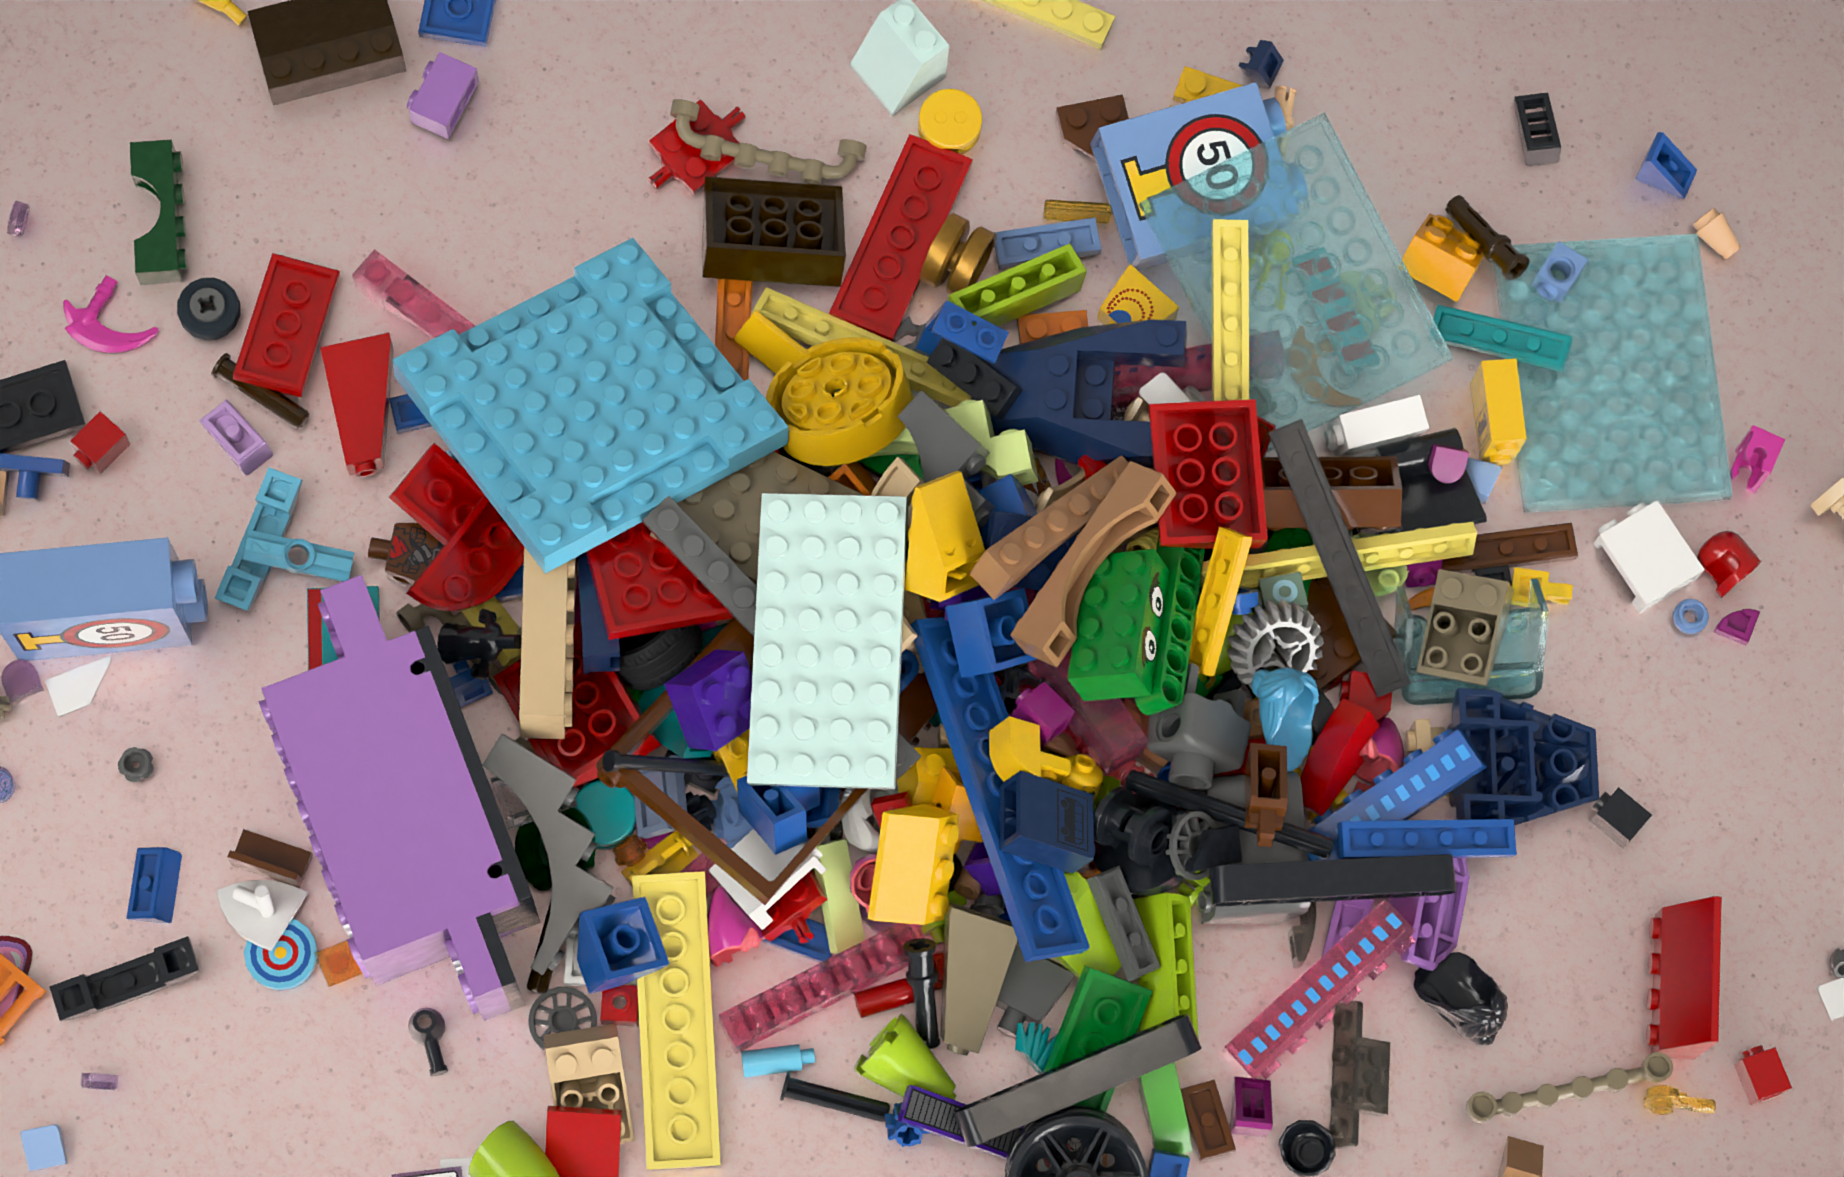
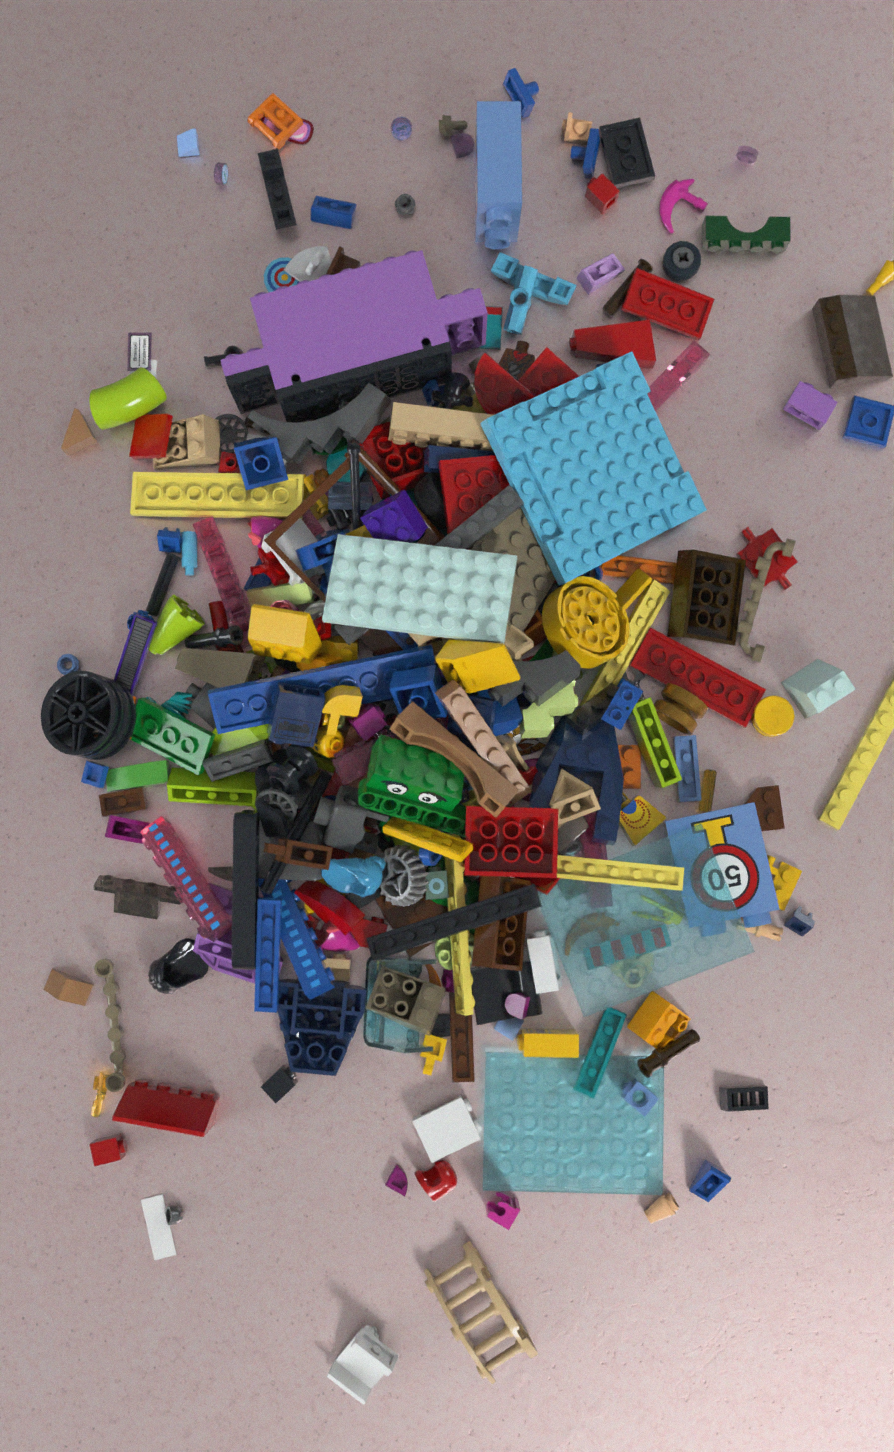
camera: 100 degrees right, 10 degrees up
white sticker [45,656,111,717] -> none
beam [953,1014,1202,1147] -> none
black hair [1278,1120,1336,1177] -> none
medium blue plate [1673,599,1709,634] -> none
none -> blue tile [157,527,181,553]
none -> tan slope [550,769,601,825]

